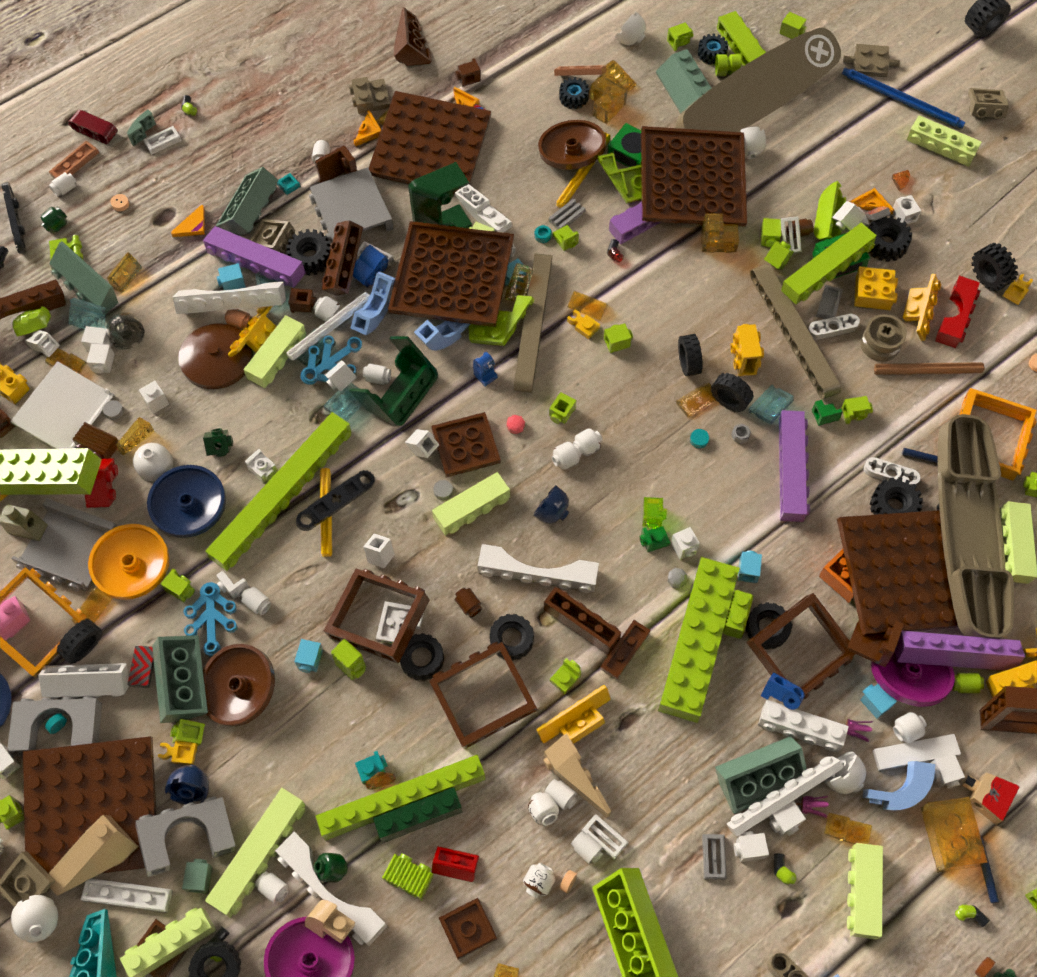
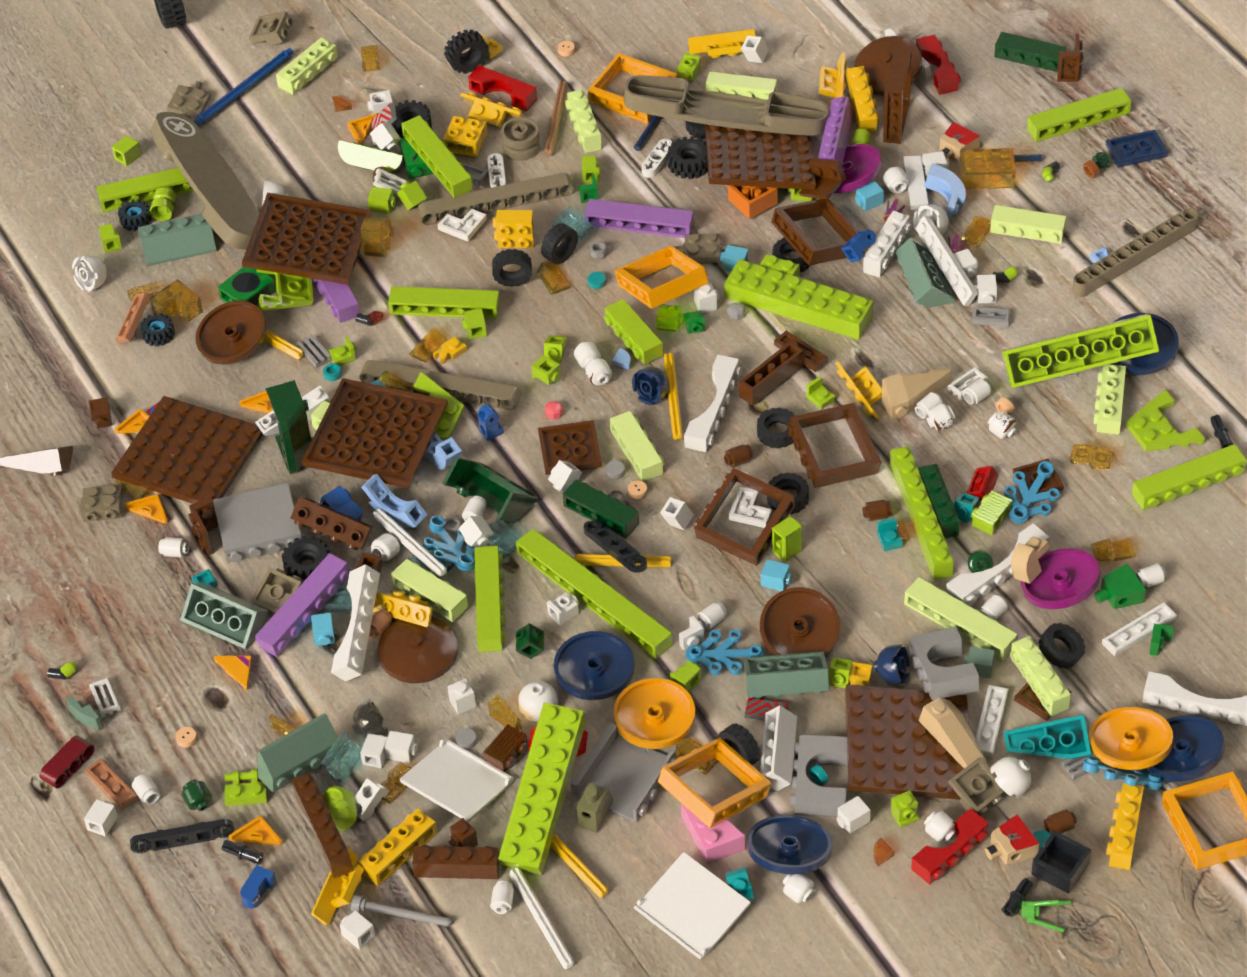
camera: 80 degrees left, 15 degrees down
none -> white brick [84,799,118,837]
none -> light orange tile [229,815,283,845]
none -> light orange tile [239,391,273,413]
none -> clear yellow slope [361,45,380,72]
none -> lime brick [388,286,500,319]
none -> white plate [438,209,487,242]
none -> light grey tile [444,517,461,536]
none -> lime brick [474,546,506,652]
none -> lime bracket [544,335,567,362]
none -> dark green brick [563,479,639,539]
none -> yellowish green brick [565,89,602,153]
none -> lime brick [604,299,663,365]
none -> light blue tile [612,348,631,370]
none -> light orange window [615,245,708,309]
none -> light nougat tile [628,481,647,499]
none -> yellow axle [664,353,683,440]
none -> dark tan plate [673,234,733,263]
none -> reddish brown brick [862,499,892,521]
none -> teal bracket [954,492,980,523]
none -> dark azure plant [1004,461,1060,524]

